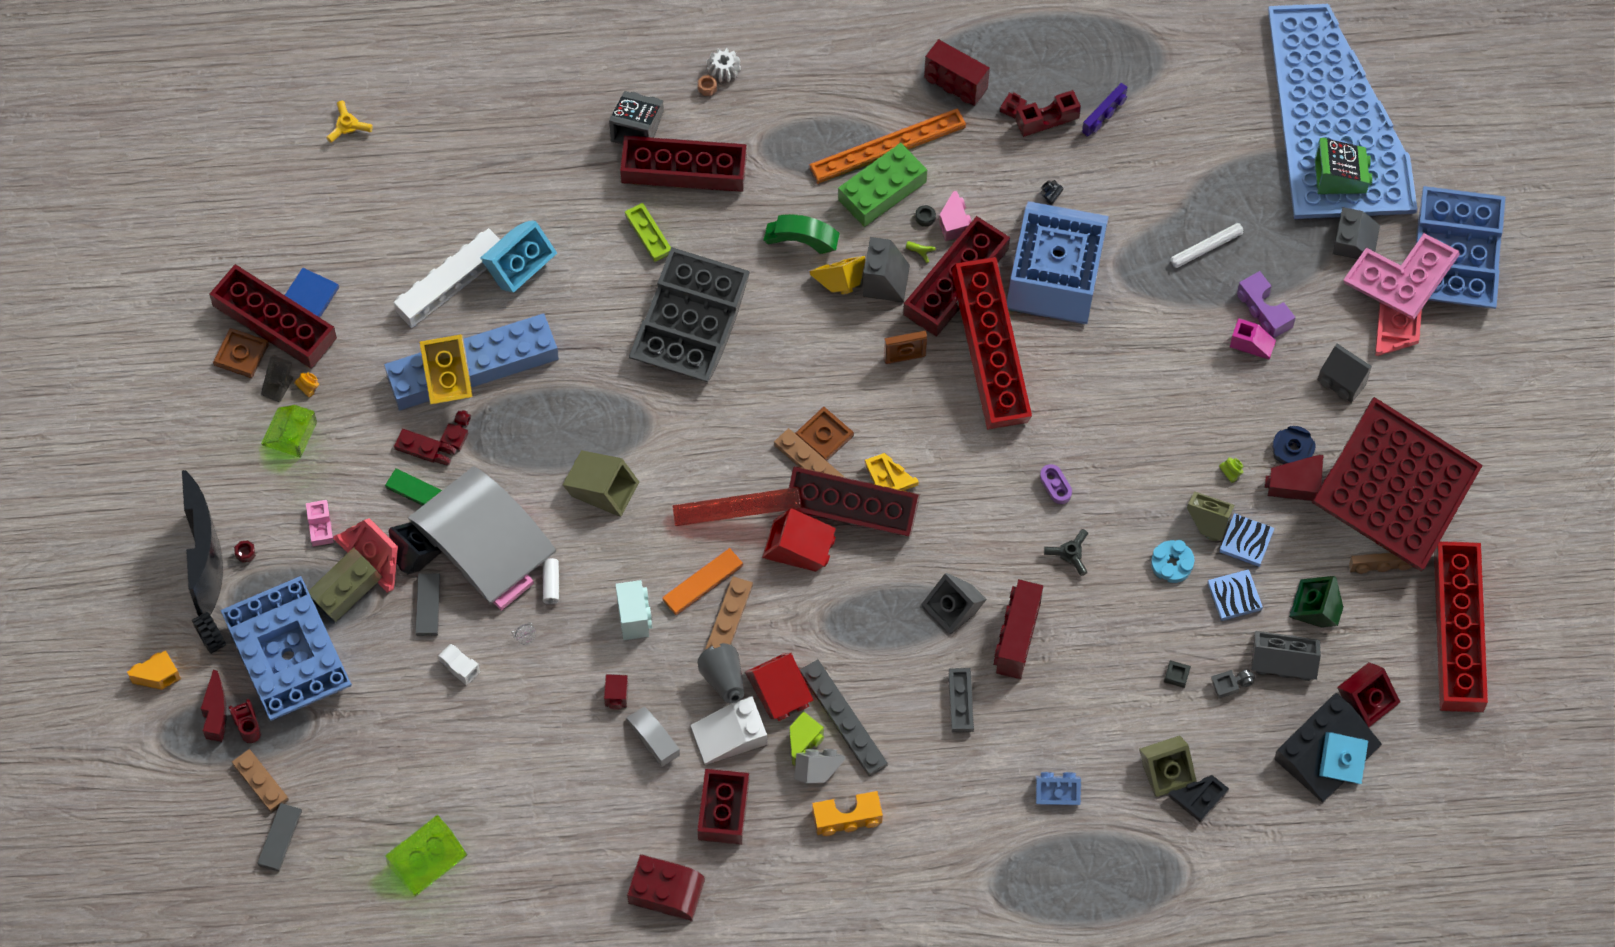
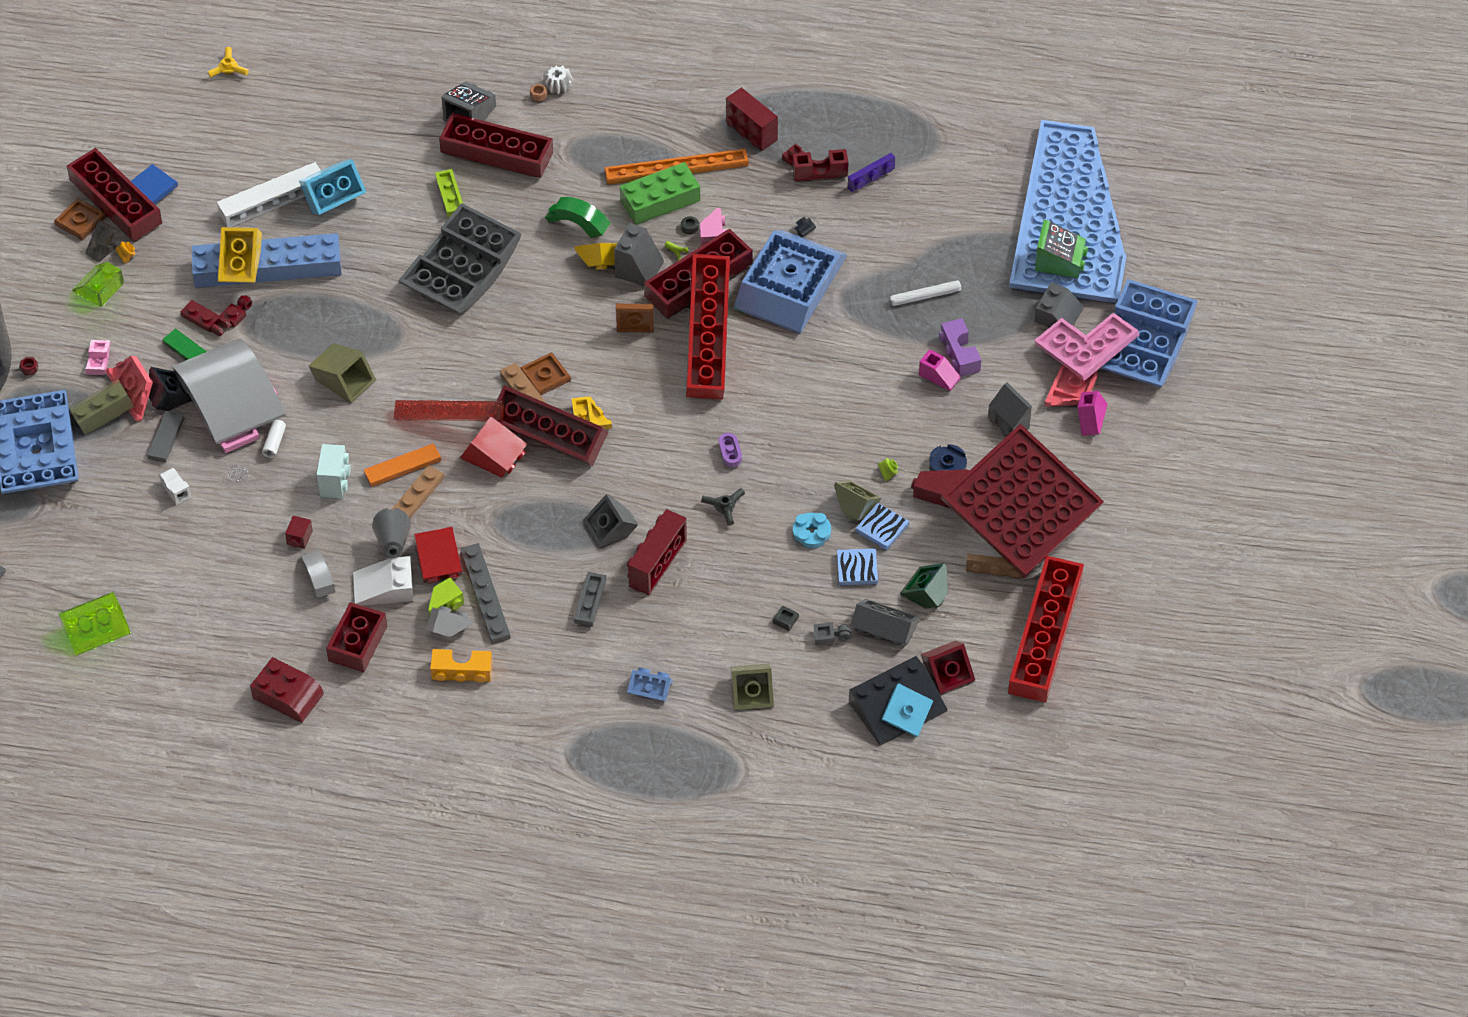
camera: 15 degrees right, 10 degrees down
black wing [1168,775,1229,823] -> none
none -> dark pink slope [1077,391,1108,436]

